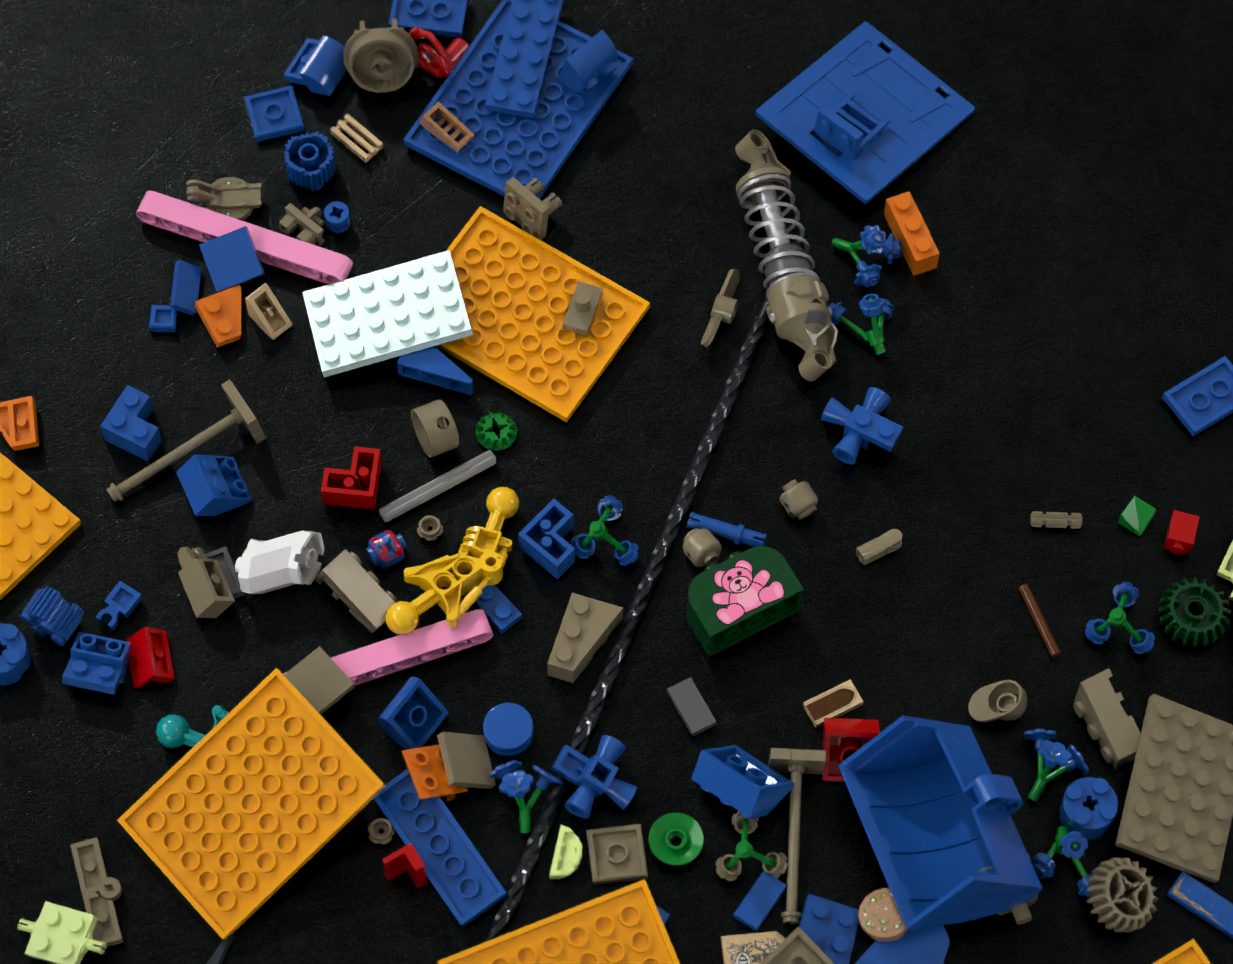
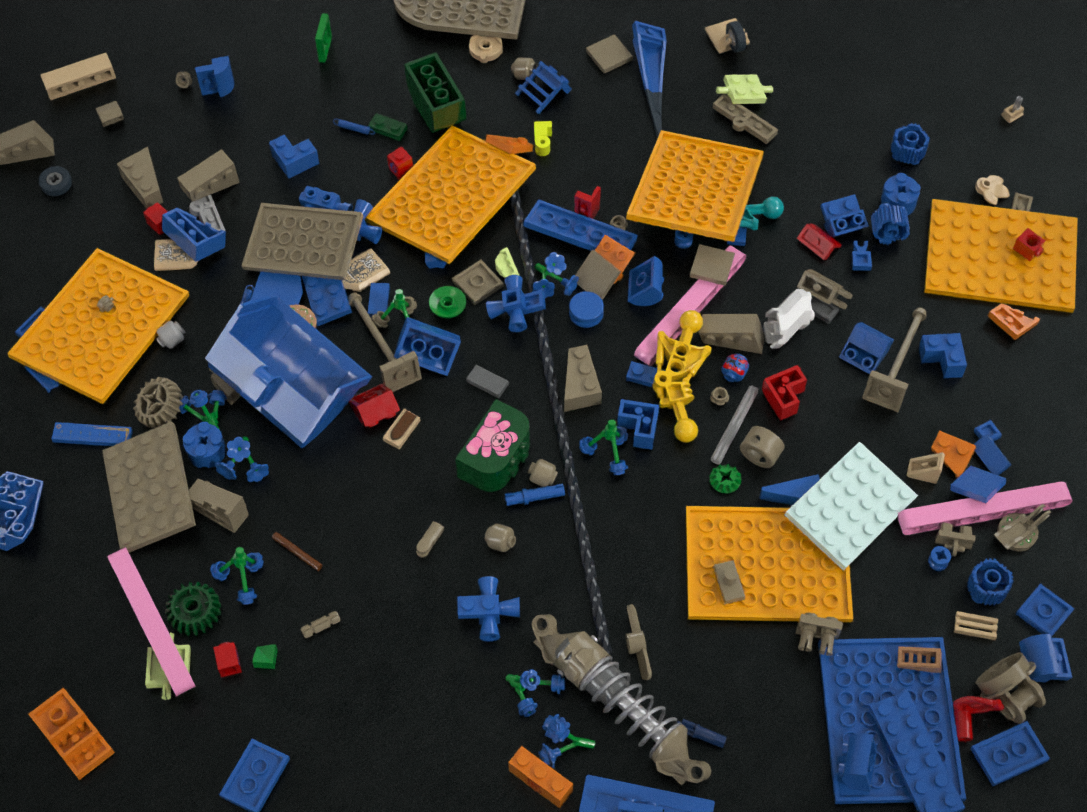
camera: 150 degrees right, 5 degrees down
dark tan cap [968,680,1028,722] -> none
none -> dark blue piece [677,719,727,748]

